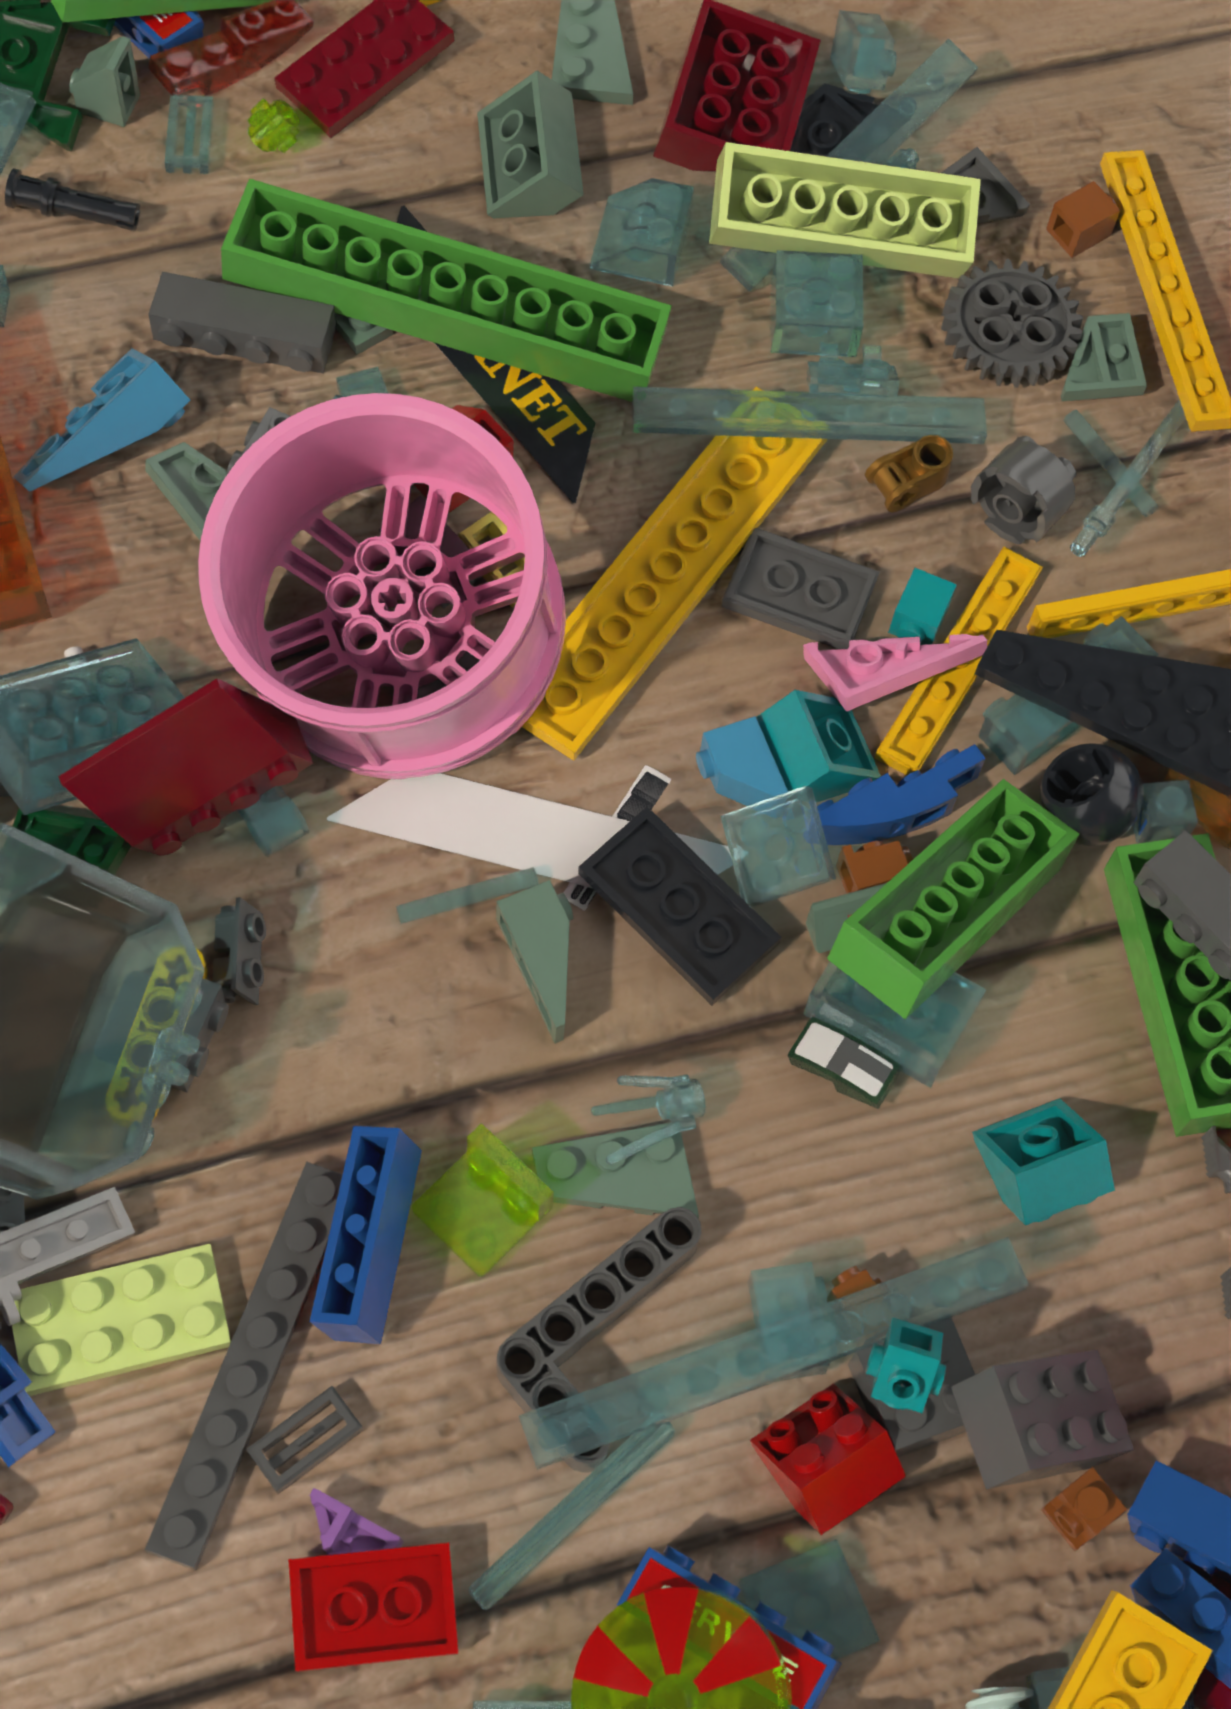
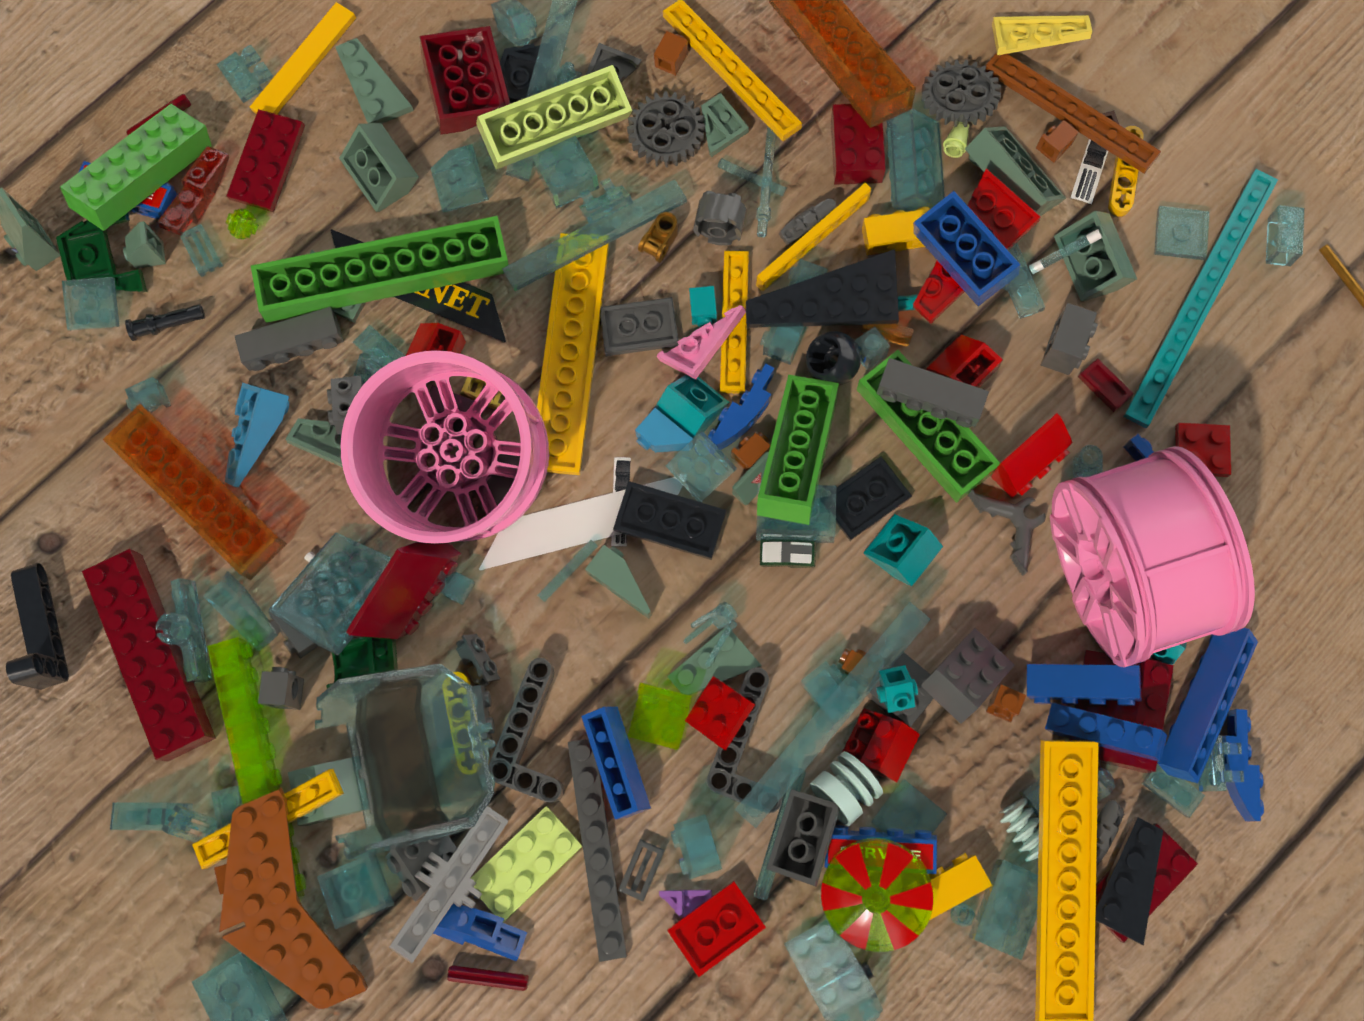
camera: 15 degrees left, 10 degrees up
none -> dark grey beam [487,658,564,803]
none -> clear light blue brick [670,814,722,879]
none -> red plate [684,676,755,750]
none -> dark grey slope [766,789,840,887]
none -> dark grey hinge [779,198,836,245]
none -> light aqua wheel [810,751,883,826]
none -> black tile [820,456,912,541]

